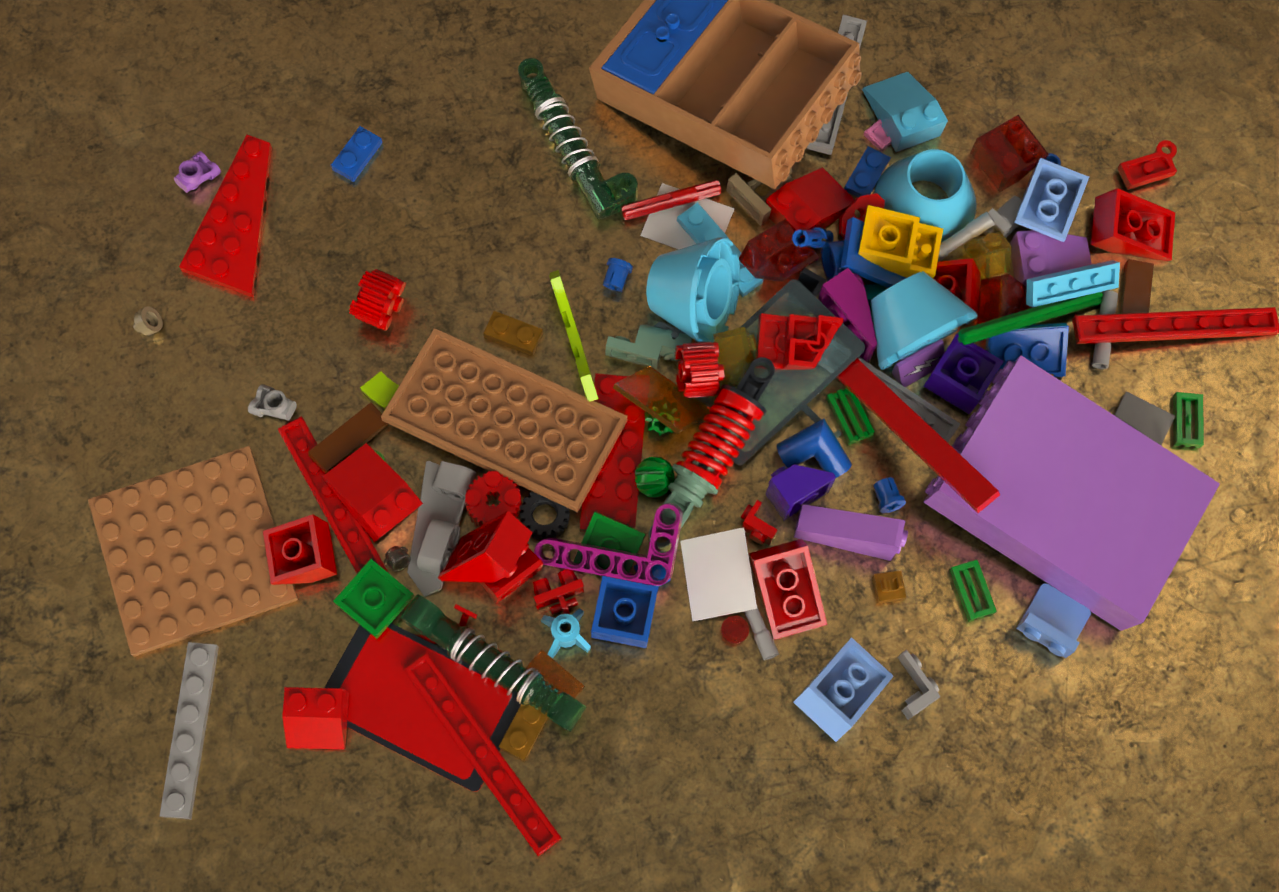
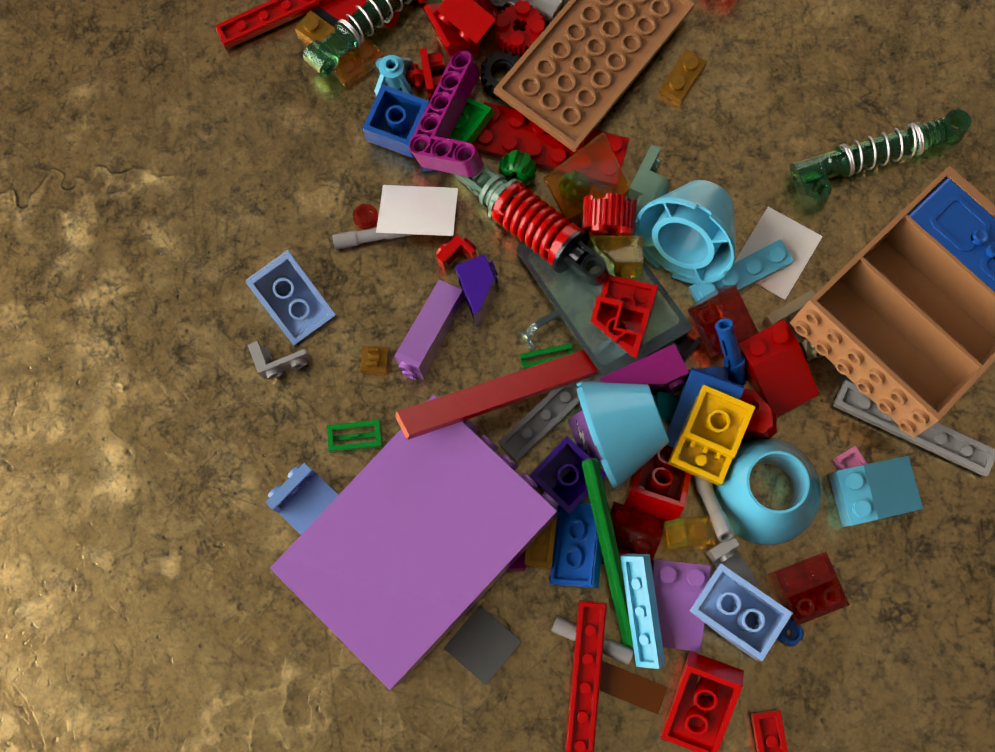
camera: 115 degrees right, 5 degrees up
lime tile [549,270,598,402] -> none
blue bush [603,258,633,292] -> none
red axle [621,180,721,220] -> none
red slope [748,539,828,640] -> none
blue brick [776,418,852,478] -> none
blue plate [844,146,891,197] -> none
blue bush [873,477,906,513] -> none
green tile [1173,392,1204,448] -> none

